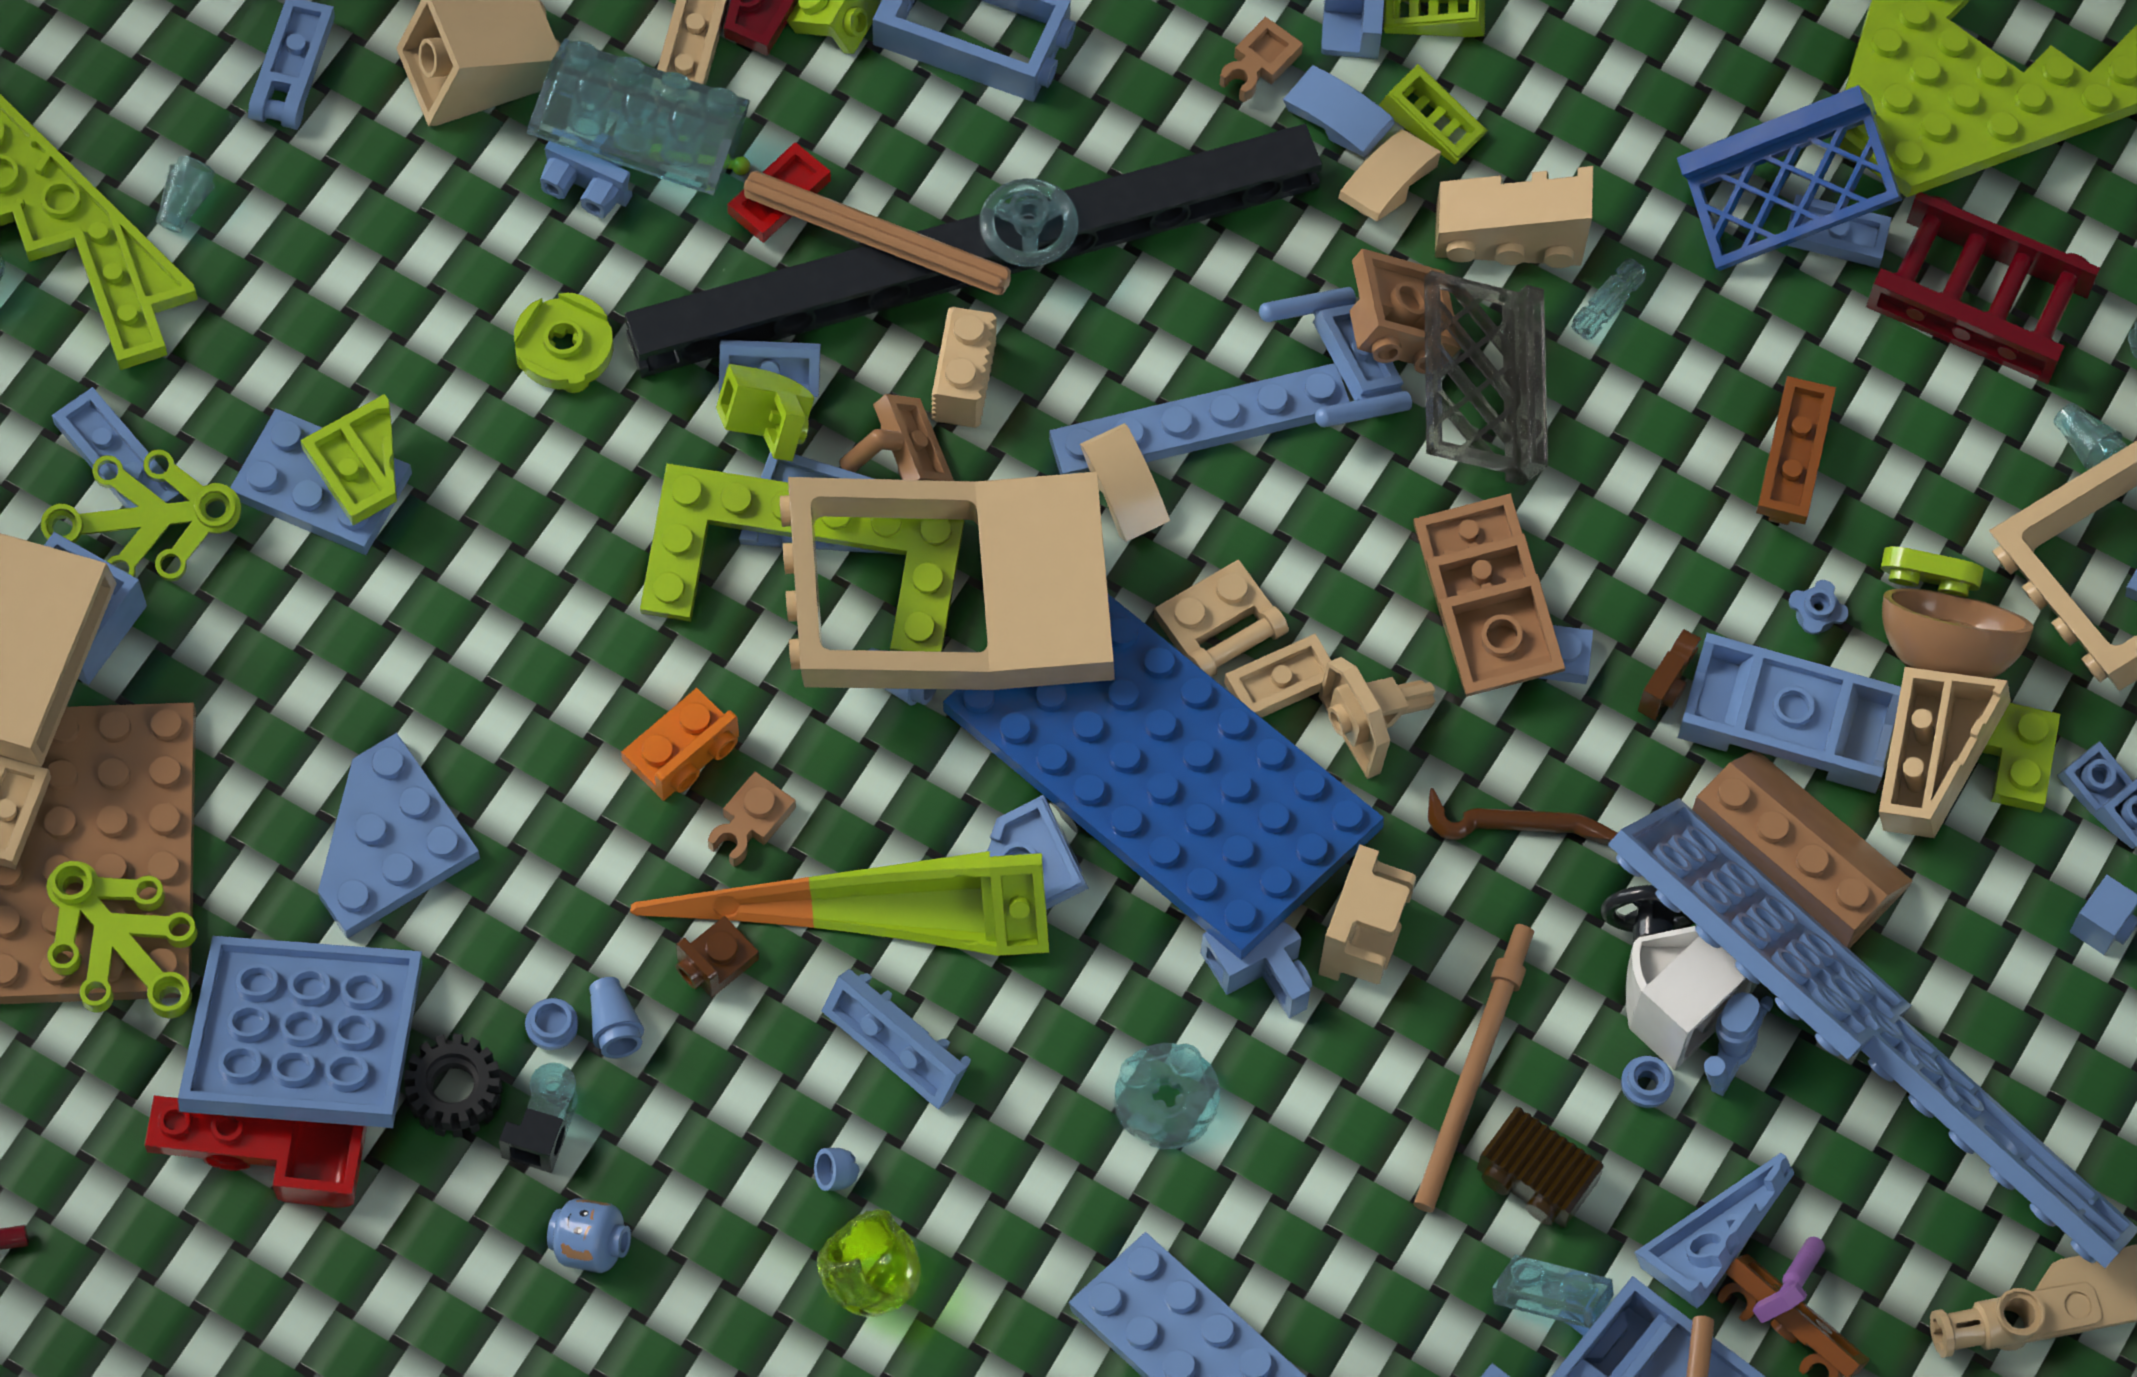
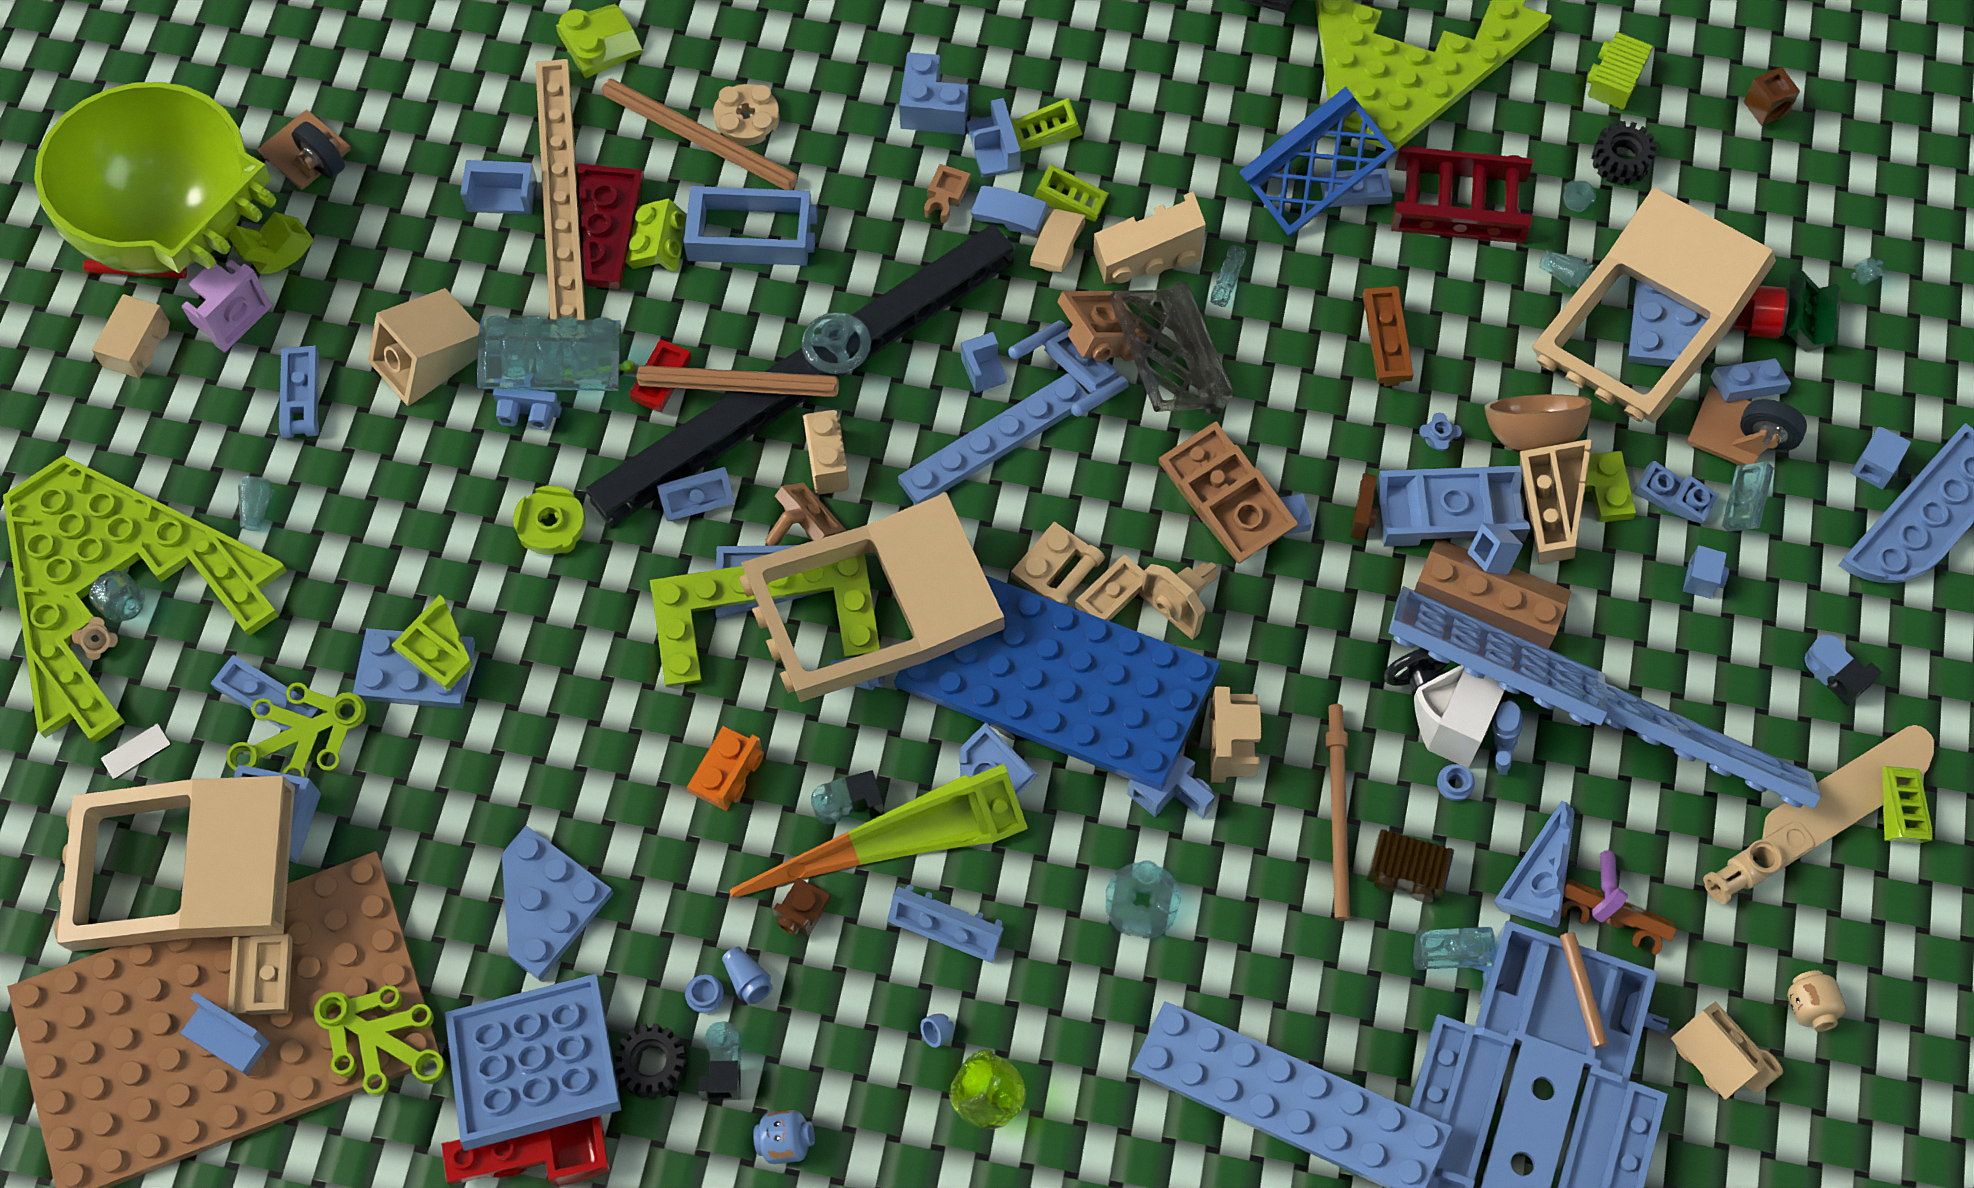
camera: 15 degrees left, 0 degrees up
medium nougat plate [708,772,796,867] -> none
lime brick [716,364,814,461] -> none
tan slope [1080,423,1171,542] -> none
reddish brown piece [1428,788,1617,847] -> none
lime plate [1880,547,1984,597] -> none
none -> leg [811,770,885,824]
none -> medium blue panel [961,332,1007,393]
none -> medium blue plate [1467,523,1523,575]

